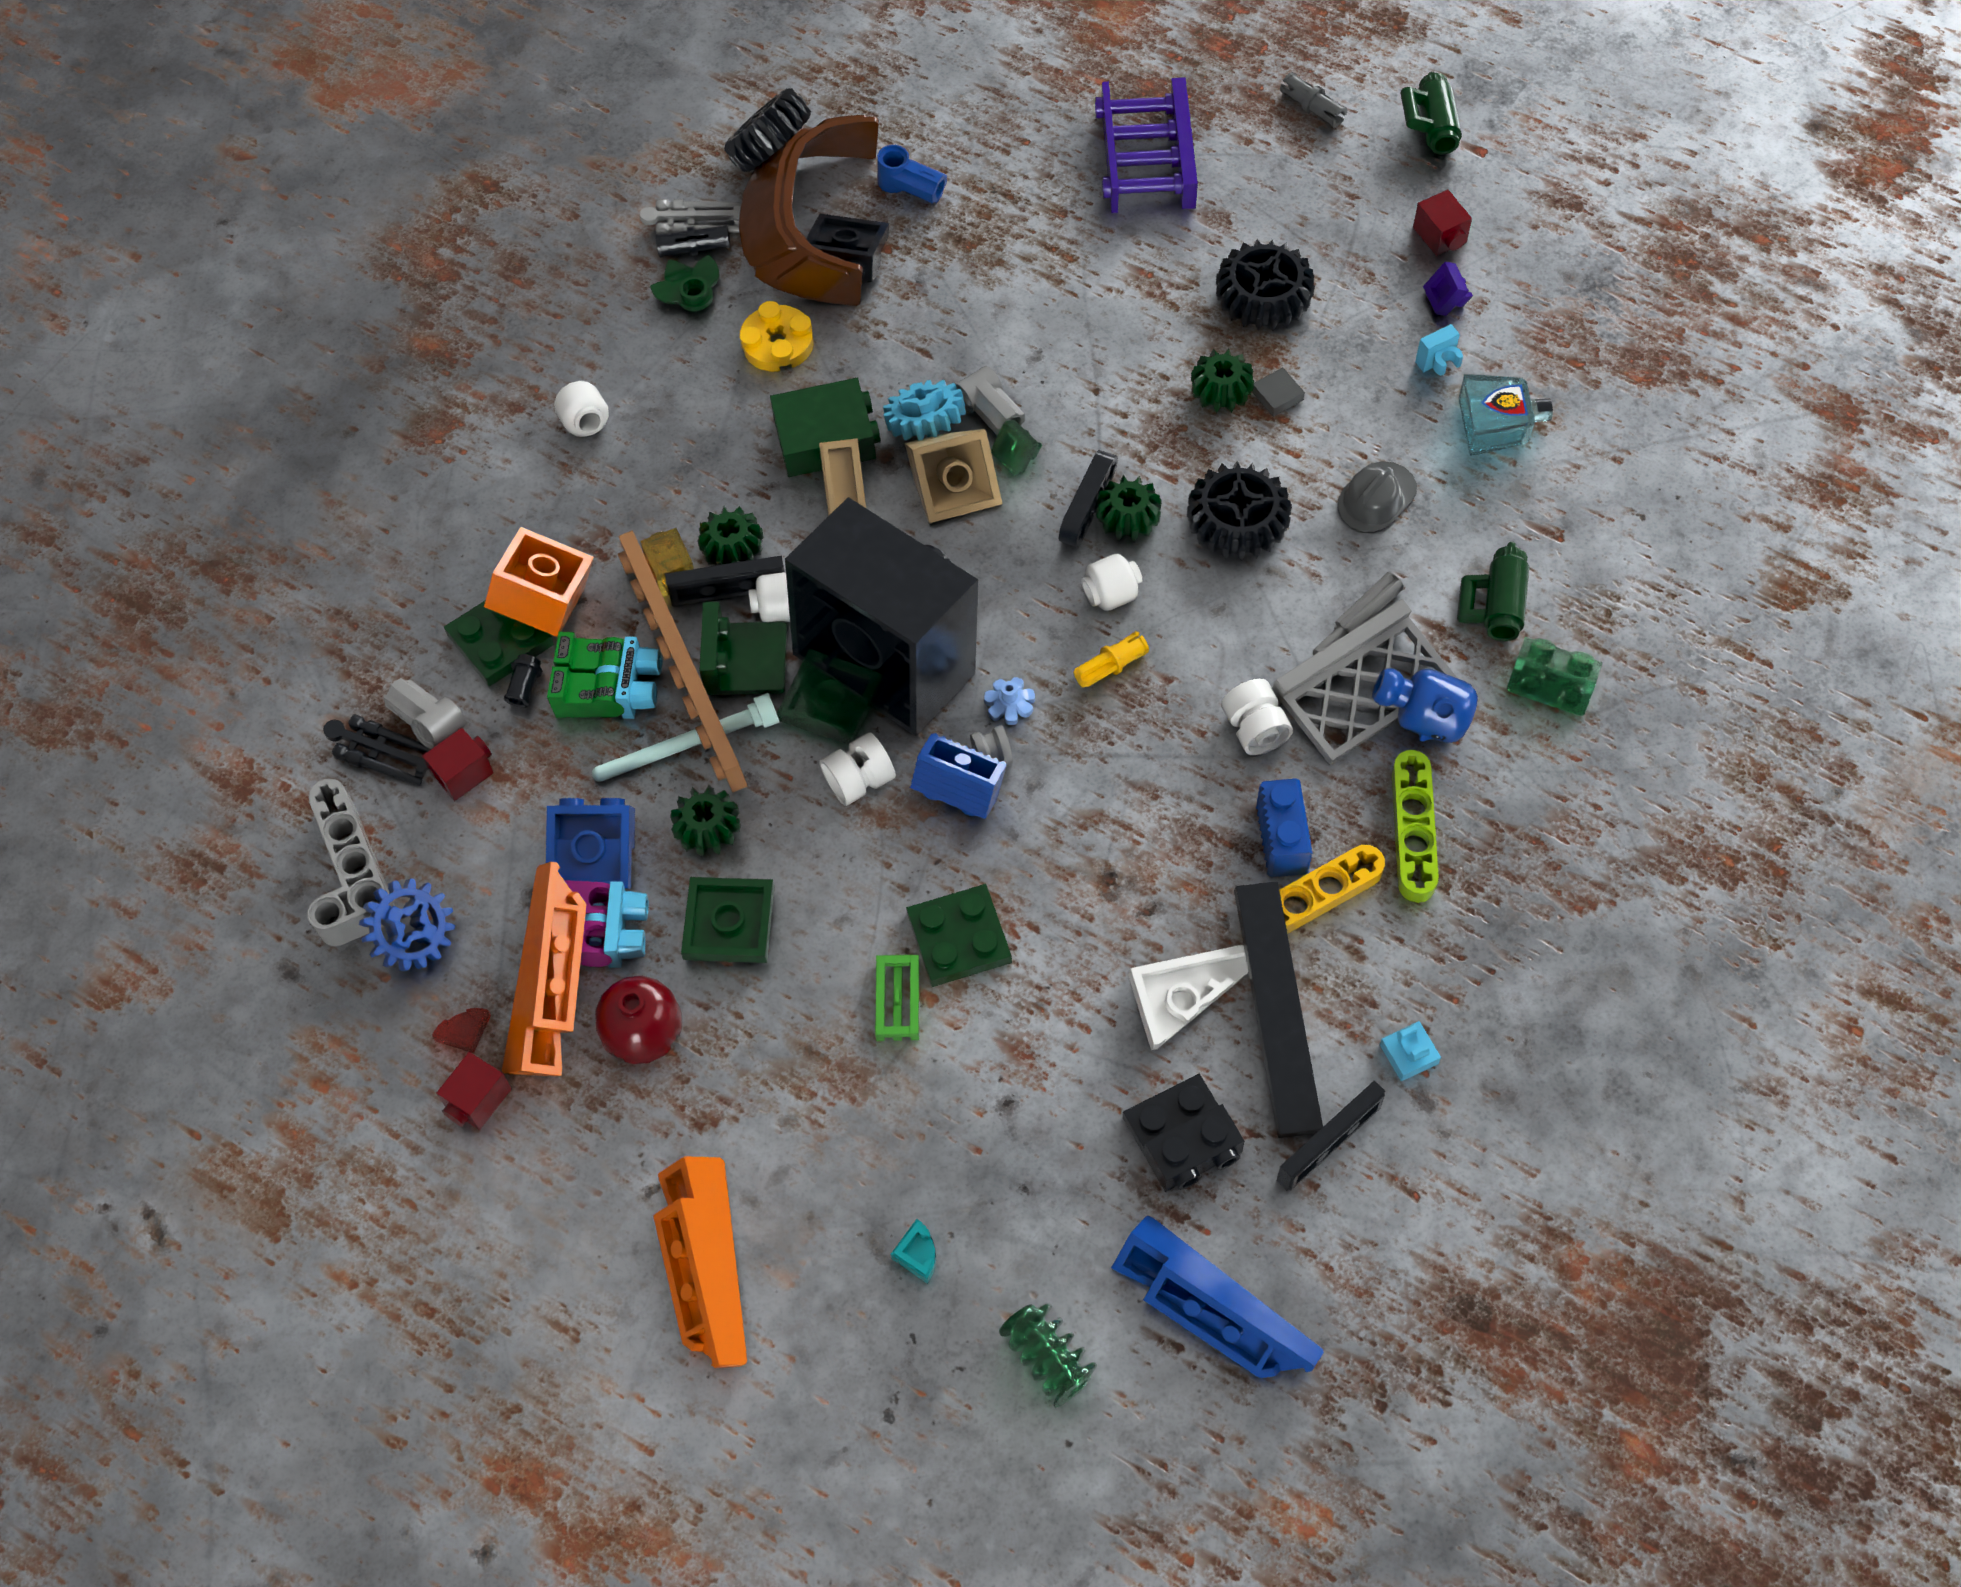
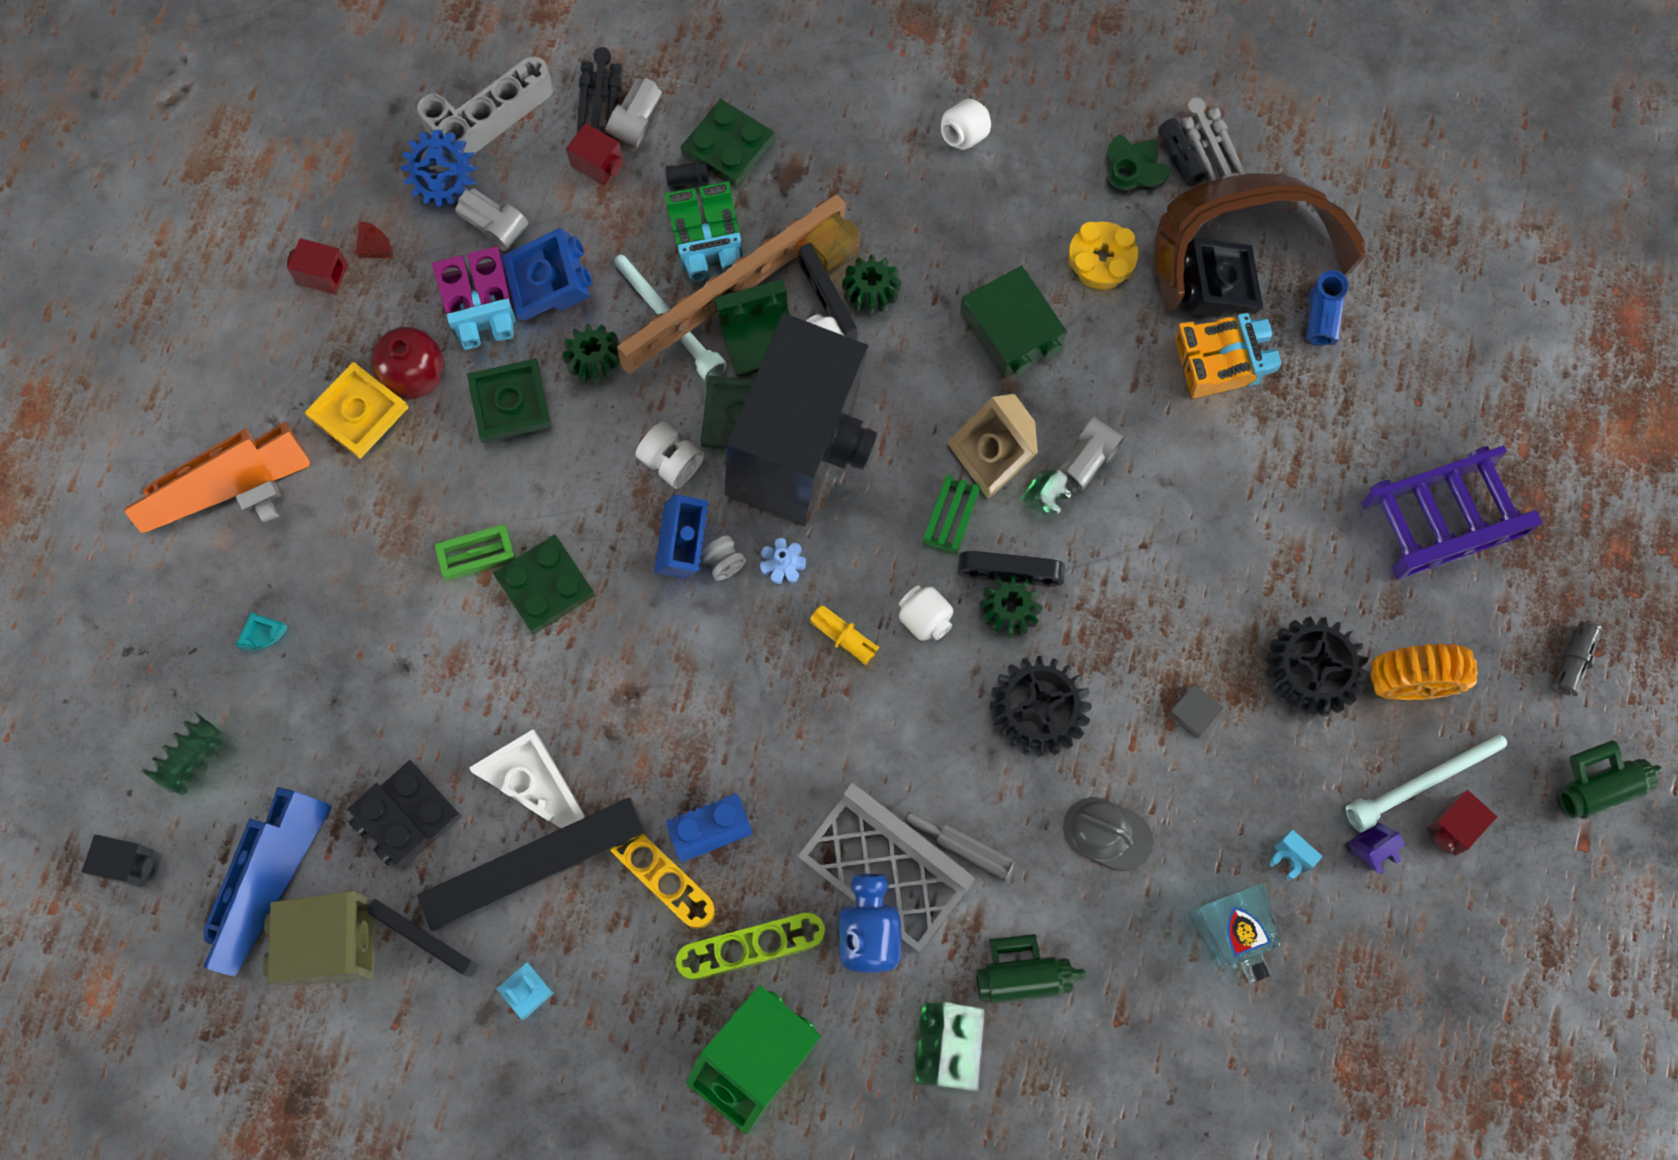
camera: 70 degrees right, 10 degrees up
orange brick [484,527,594,637] -> none
orange wedge [502,862,587,1076] -> none
black gear [724,88,811,172] -> none
tan tile [819,439,866,516] -> none
medium azure gear [883,380,966,441] -> none
dark green gear [1191,348,1254,413] -> none
white wheel [1222,679,1293,756] -> none
none -> black brick [82,834,153,887]
none -> light grey tile [236,481,282,522]
none -> olive slope [263,891,375,986]
none -> yellow plate [304,362,409,459]
none -> light grey piece [455,188,529,251]
none -> green slope [685,985,822,1135]
none -> green tile [923,474,981,555]
none -> hips [1174,313,1281,399]
none -> light aqua piece [1345,735,1507,833]
none -> light orange gear [1370,643,1478,701]

